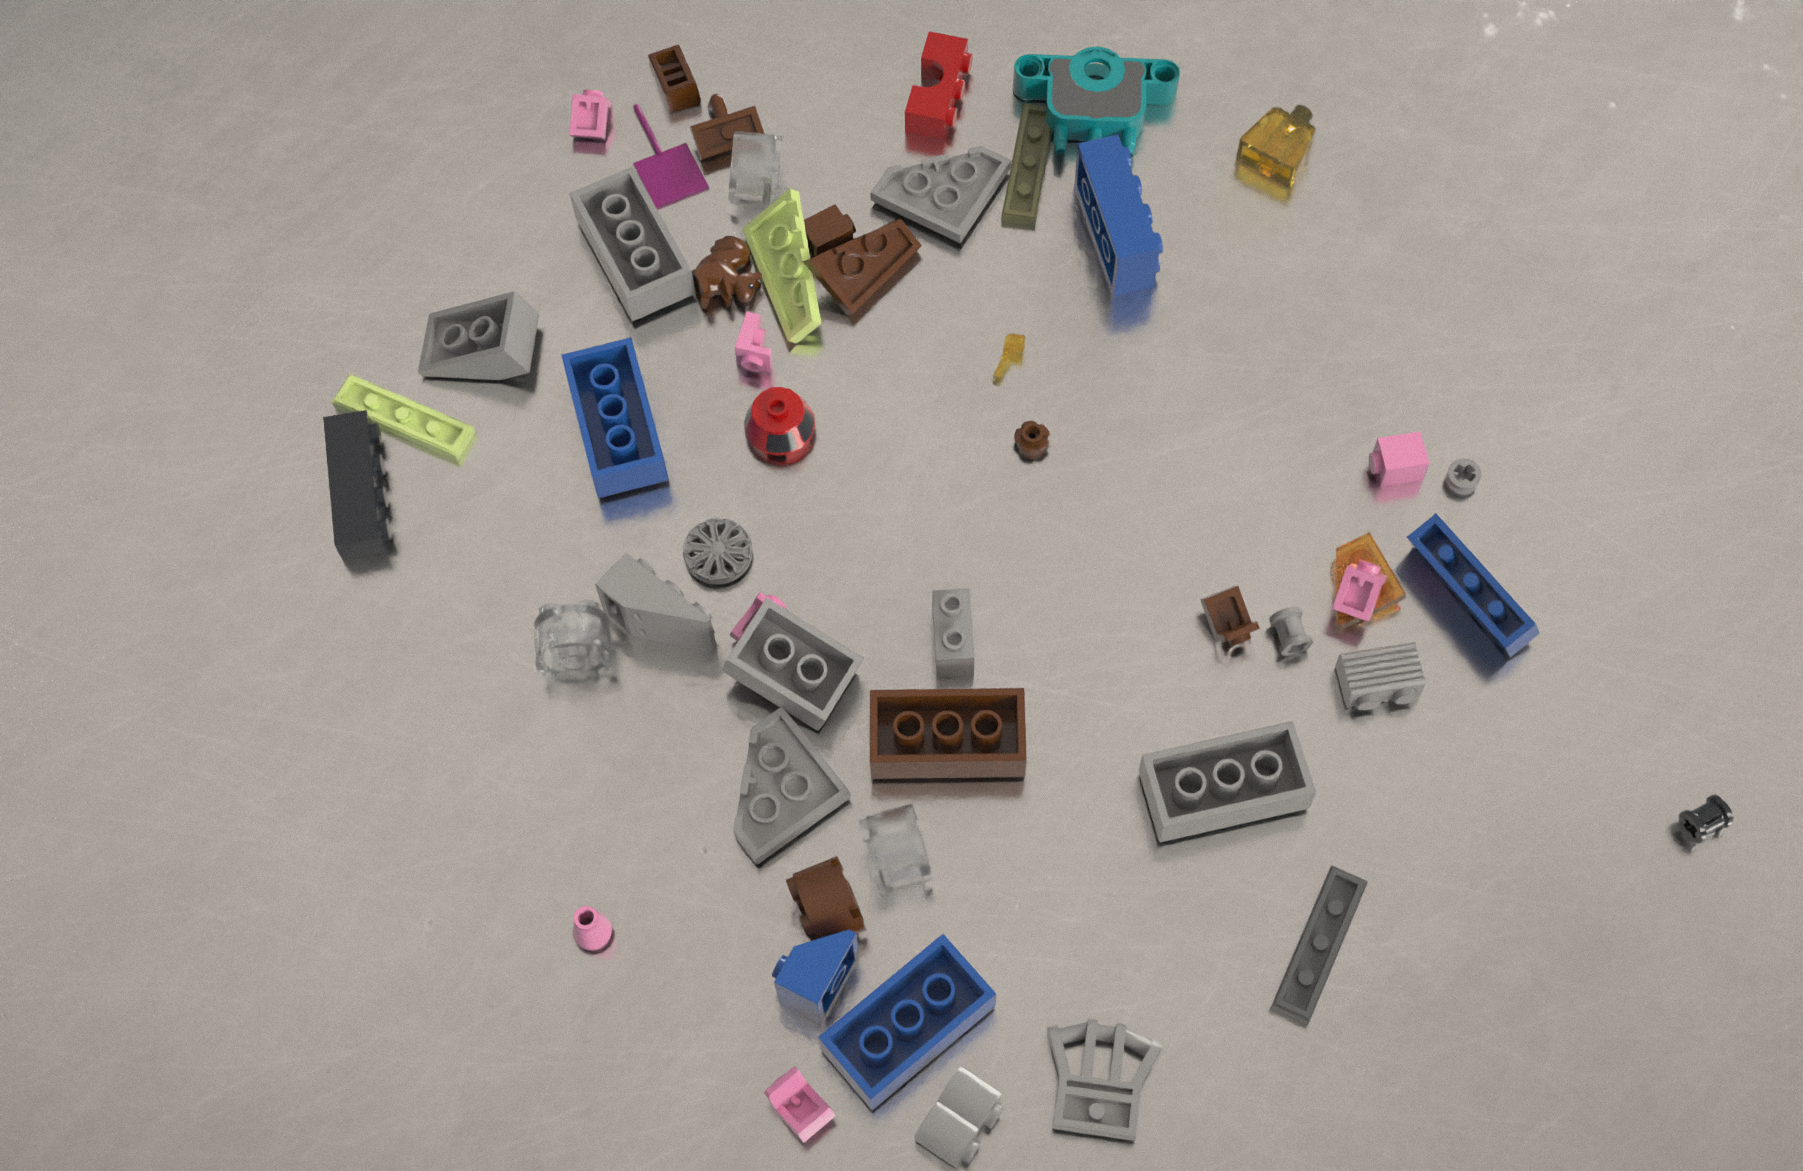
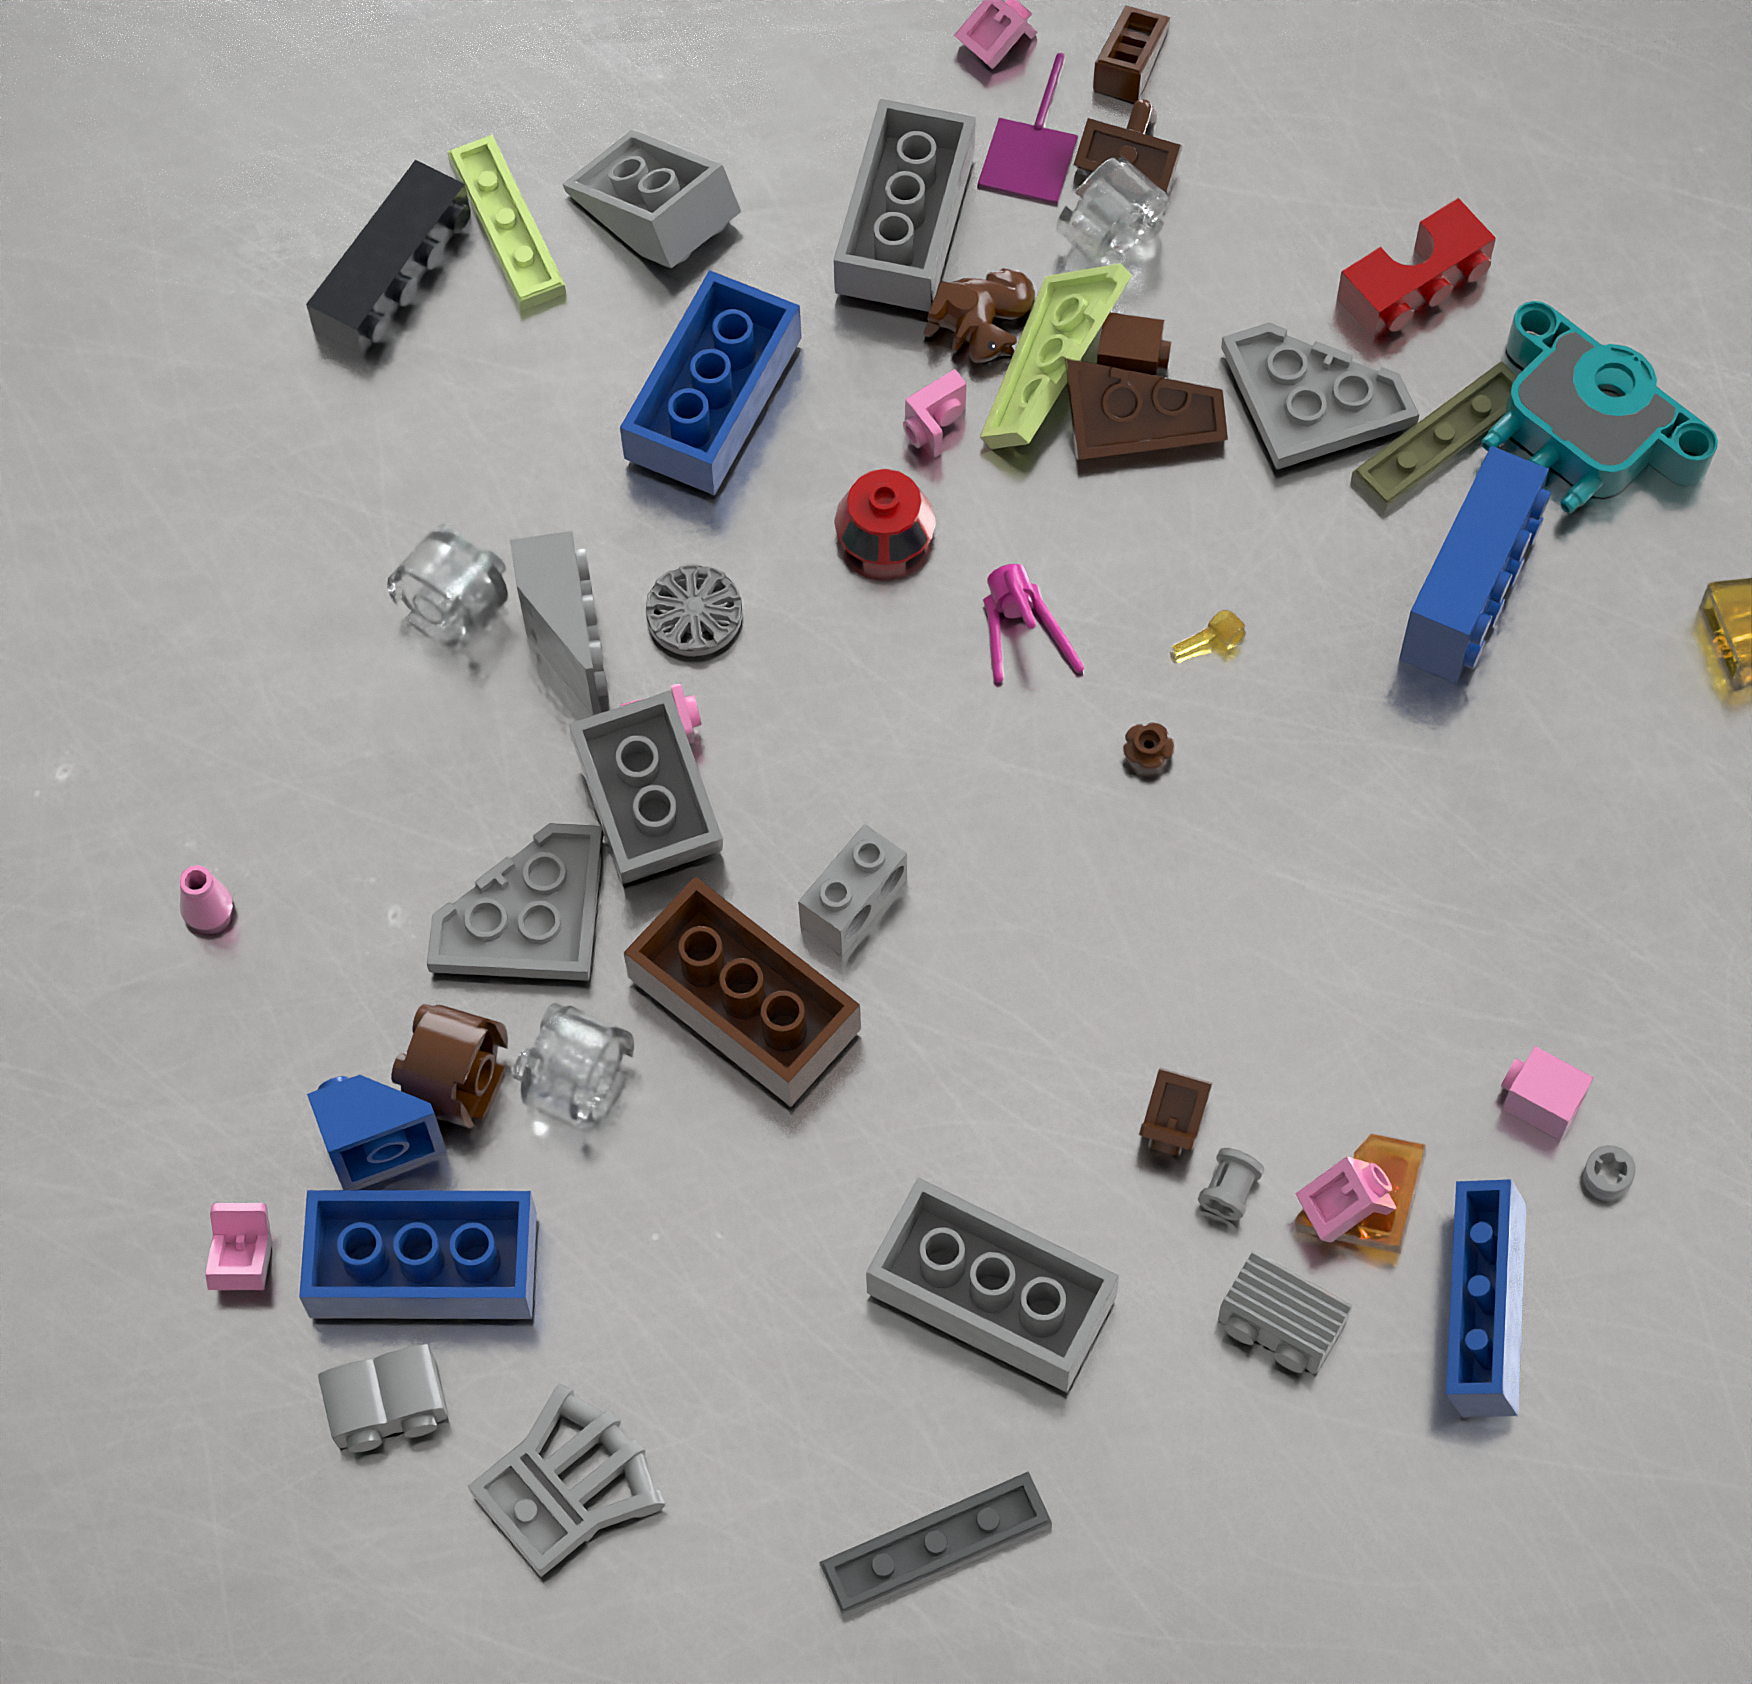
camera: 40 degrees right, 0 degrees up
none -> dark pink plant [983,564,1084,683]

